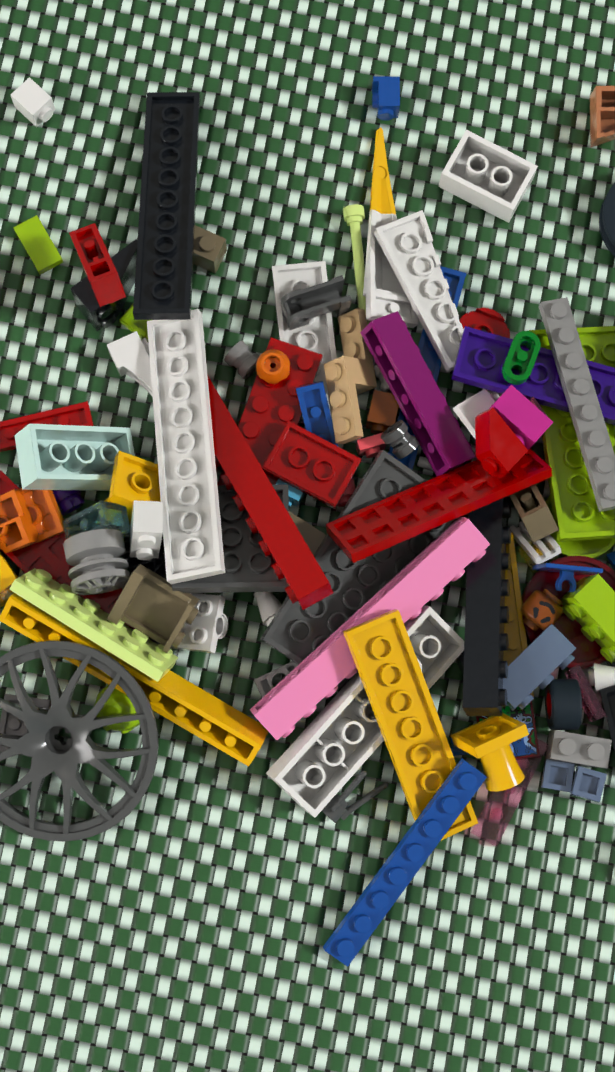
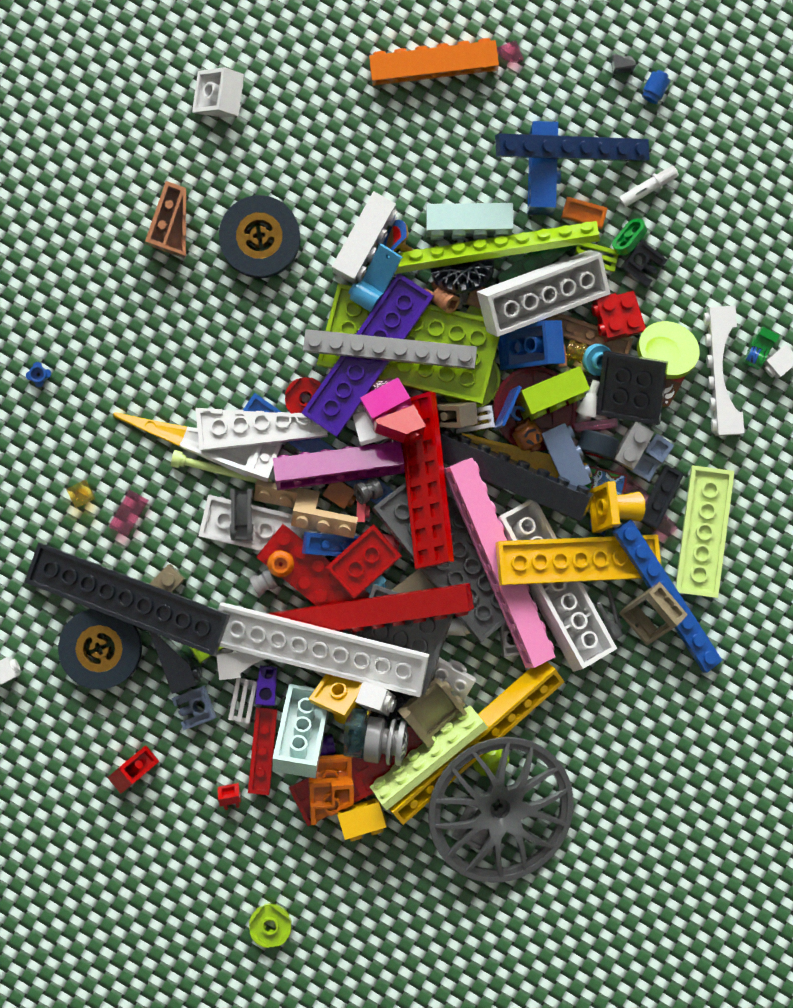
camera: 65 degrees left, 10 degrees up
lime tile [13,215,64,275] -> none
red slope [69,223,126,307] -> none
blue brick [372,76,400,121] -> none
white brick [438,130,538,223] -> none
green plate [502,331,541,385] -> none
none -> blue plate [26,362,51,387]
none -> black wheel [58,609,142,690]
none -> clear yellow plate [66,480,96,508]
none -> clear pink tile [109,489,149,537]
none -> sand blue brick [172,686,217,730]
none -> white tile [228,678,257,724]
none -> dark purple leg [255,665,277,707]
none -> dark tan window [619,582,688,645]
none -> black tile [639,464,684,531]
none -> yellowish green plate [675,465,734,598]

